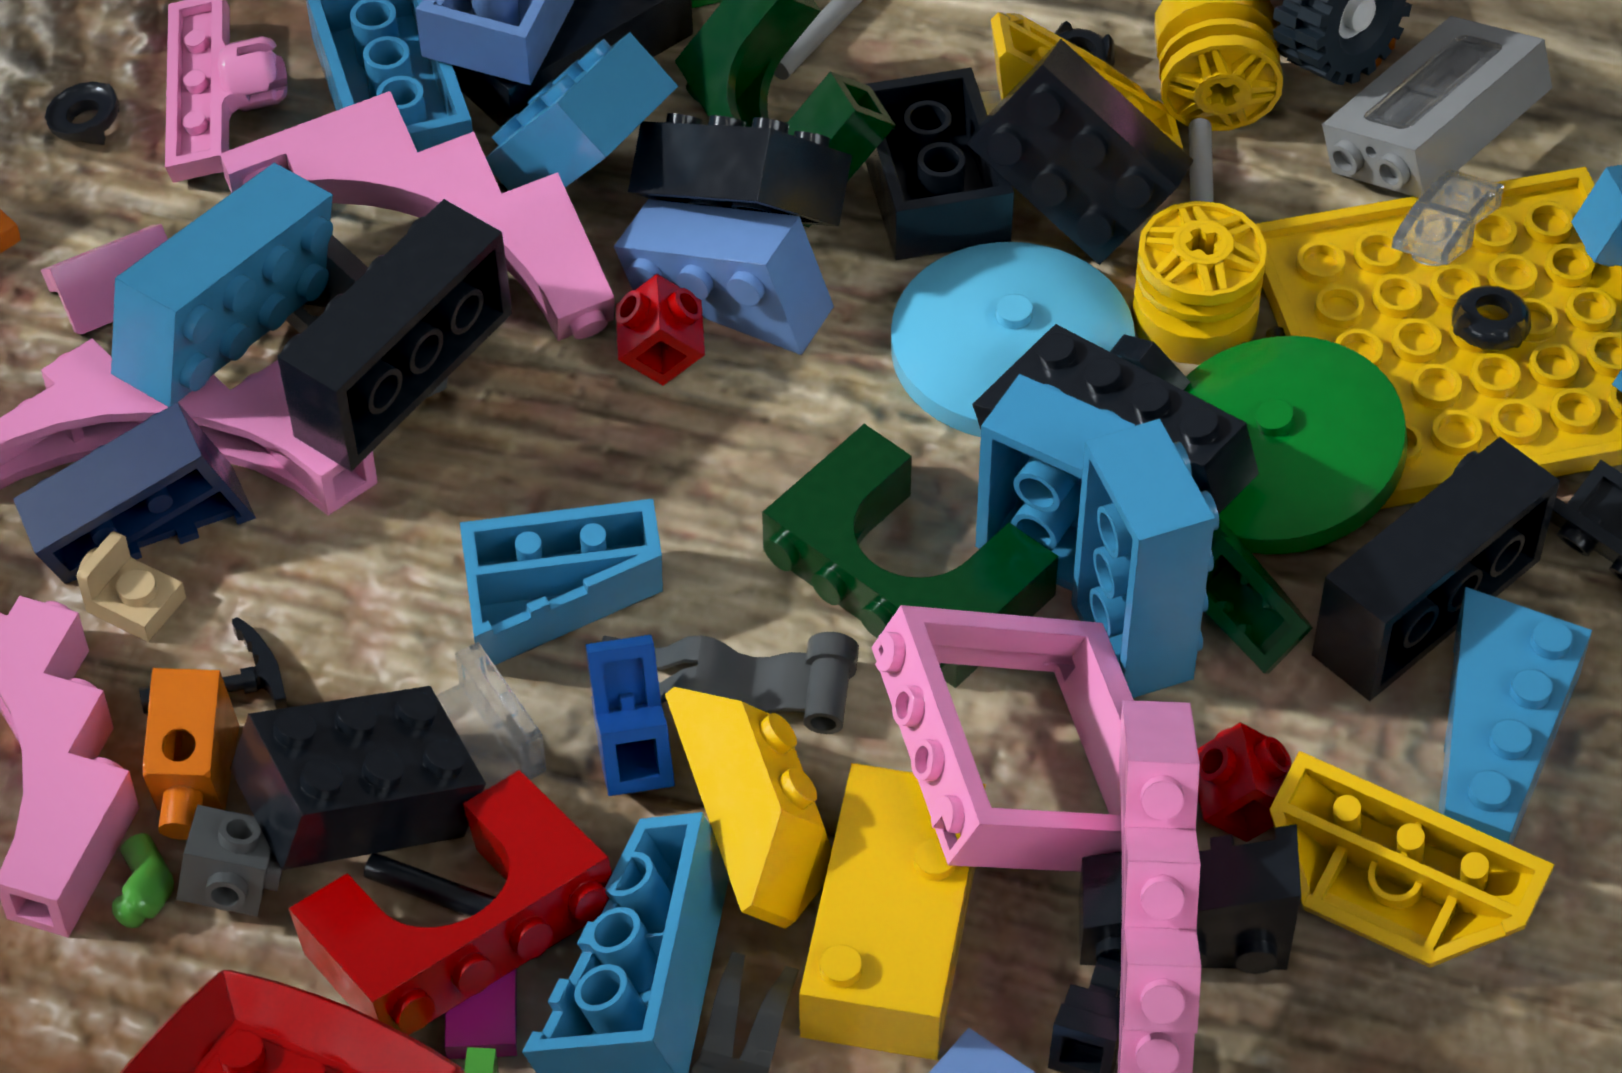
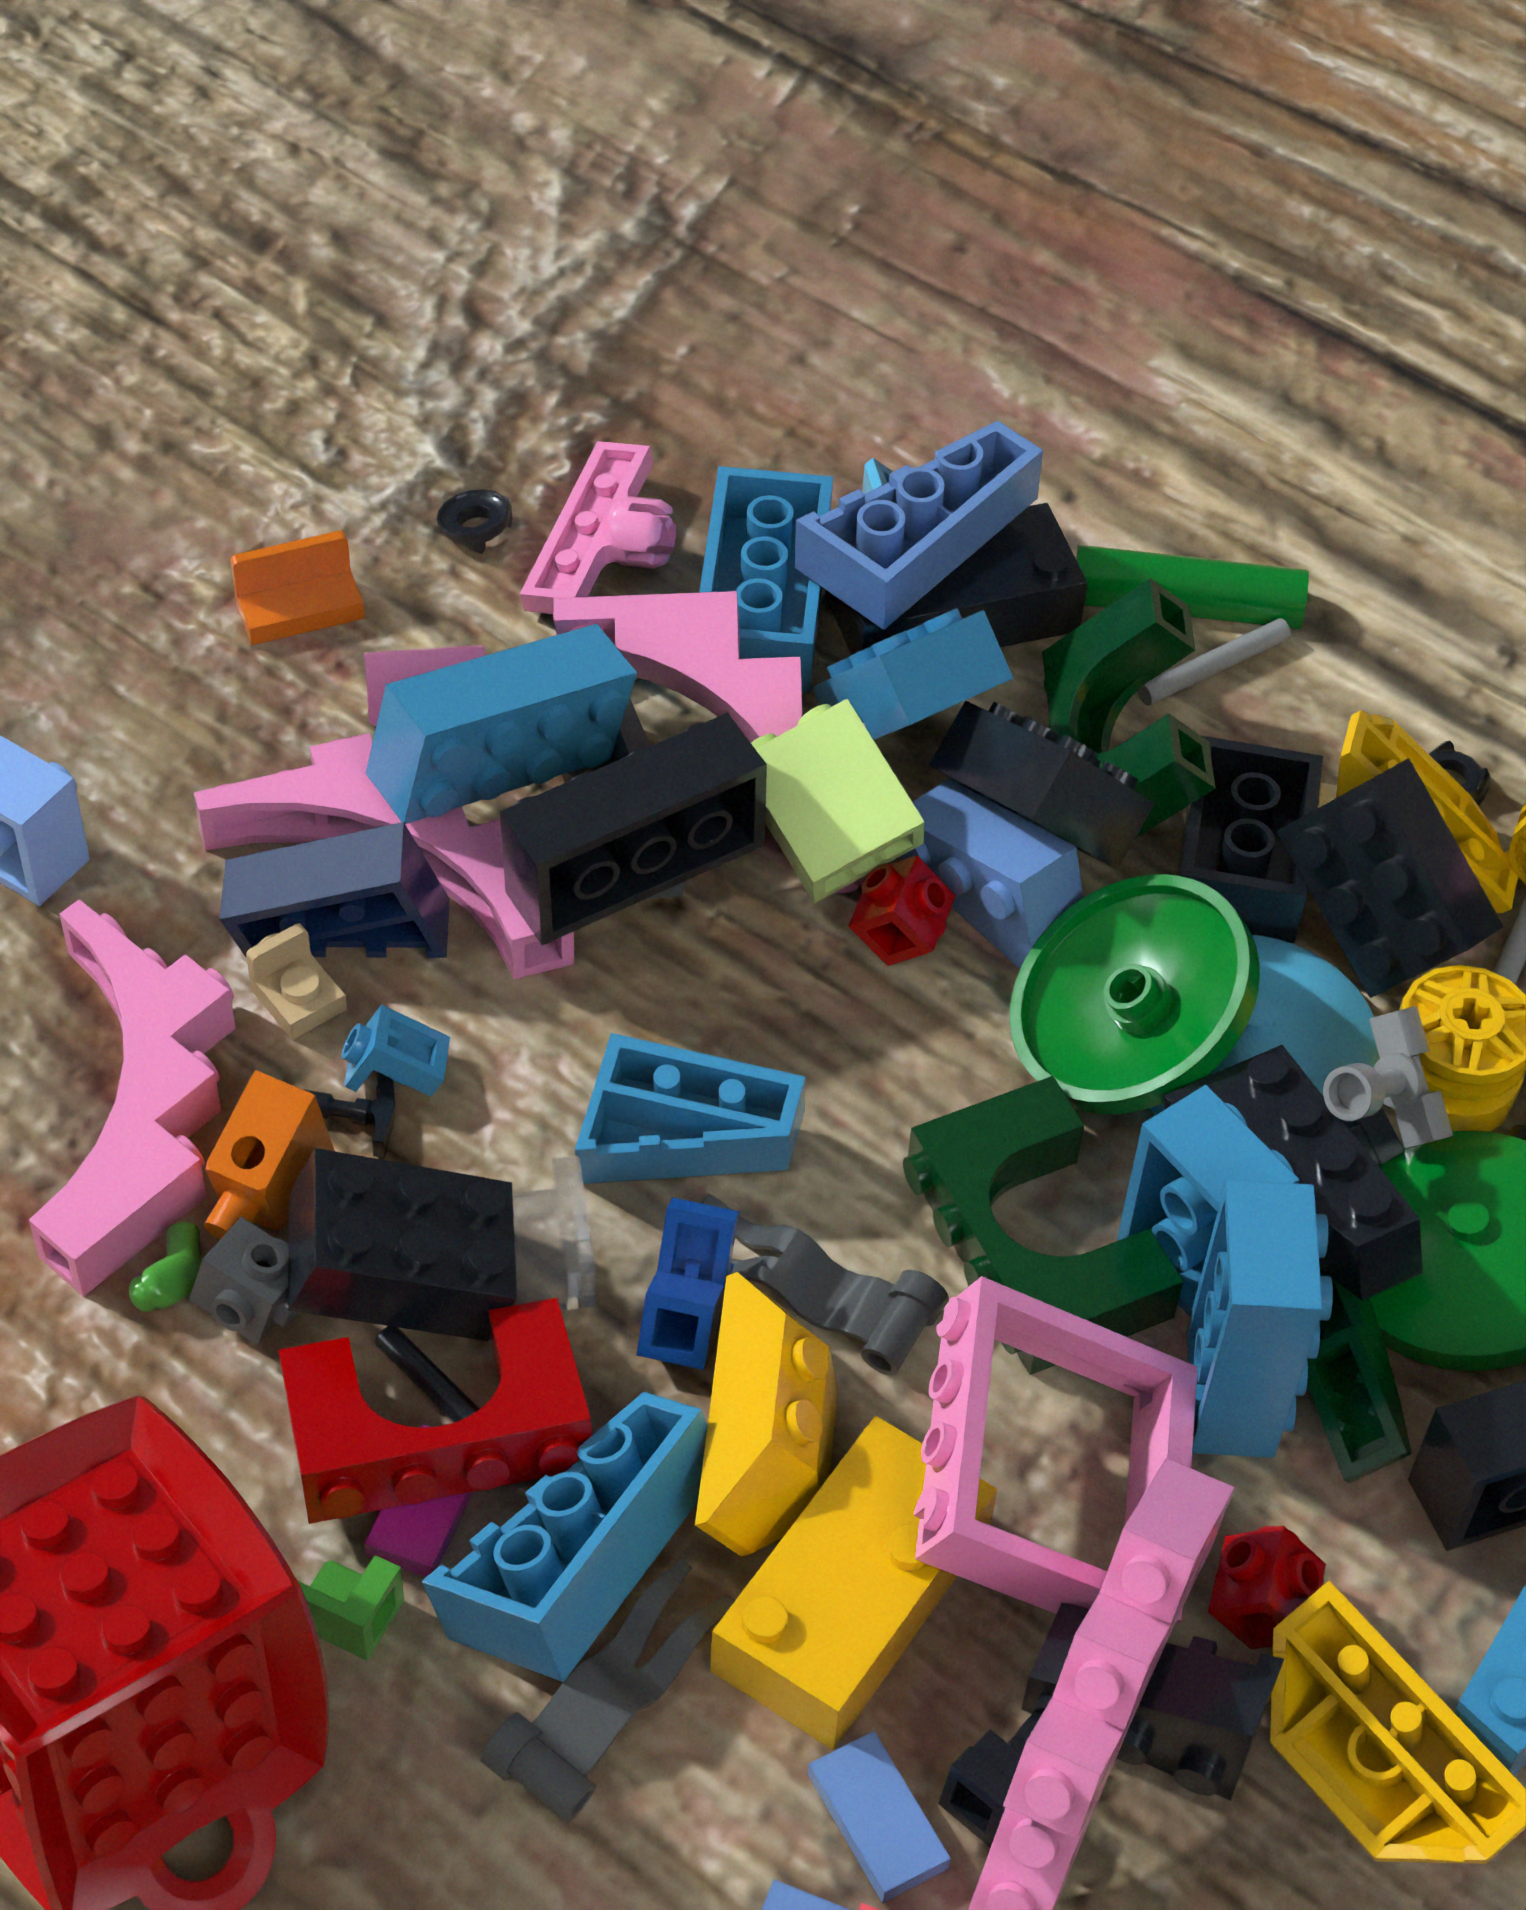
camera: 20 degrees right, 0 degrees up
none -> dark azure bracket [341,1004,450,1097]
none -> yellowish green brick [751,699,925,904]
none -> green dish [1009,874,1260,1114]
none -> light grey bar [1323,1006,1453,1148]

